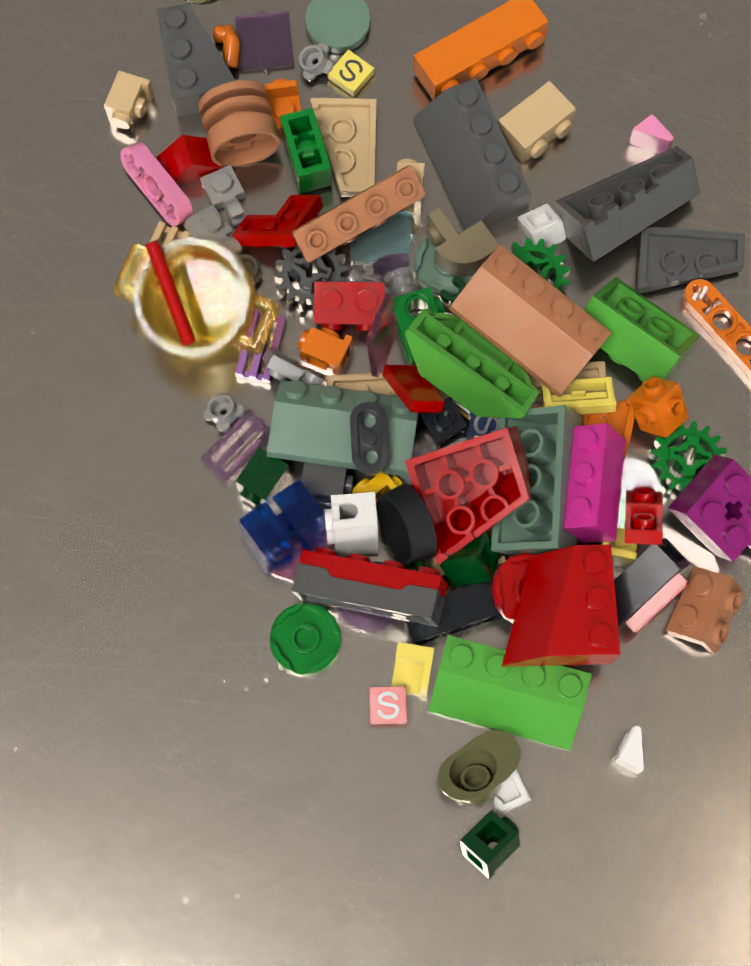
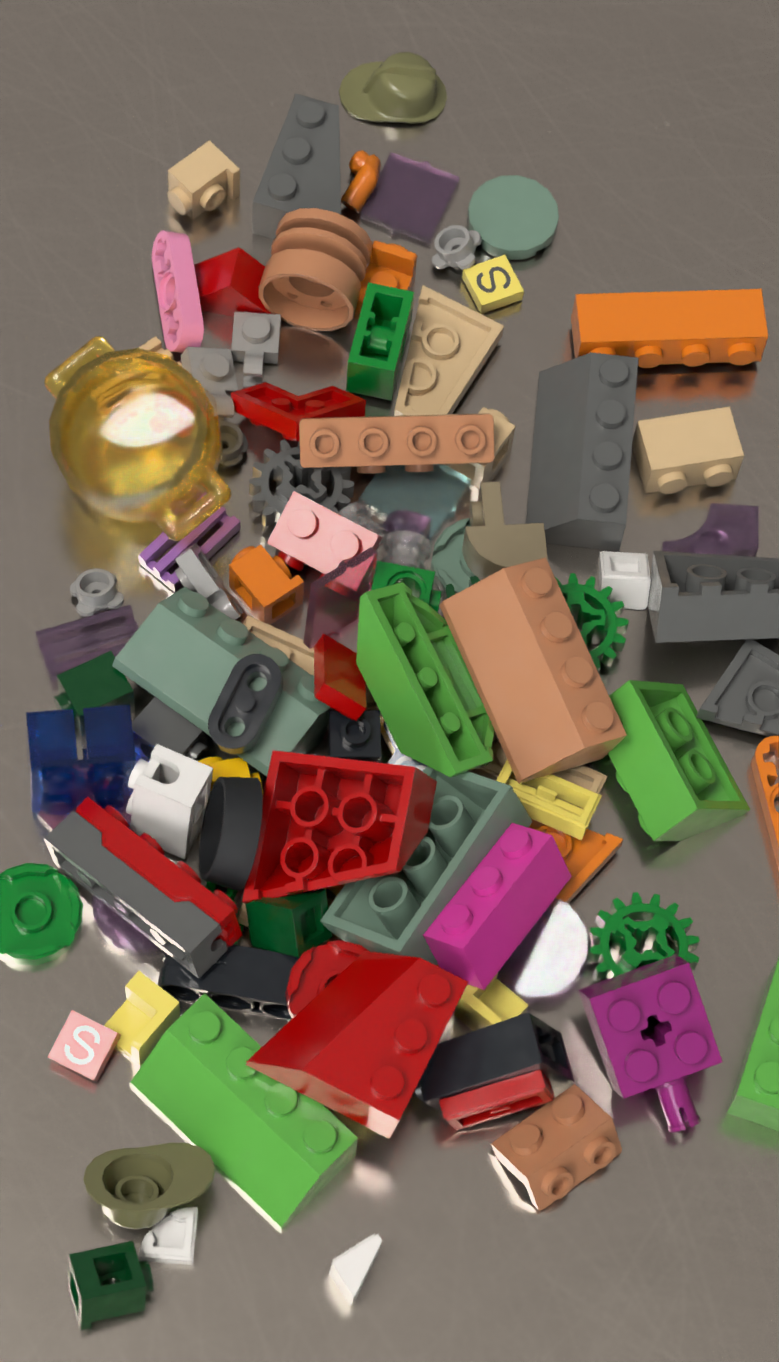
camera: 20 degrees right, 10 degrees down
red bar [144,240,196,346] -> none
red slope [625,487,663,545] -> none
orange brick [629,376,689,438] -> none
none -> clear purple tile [660,503,759,556]

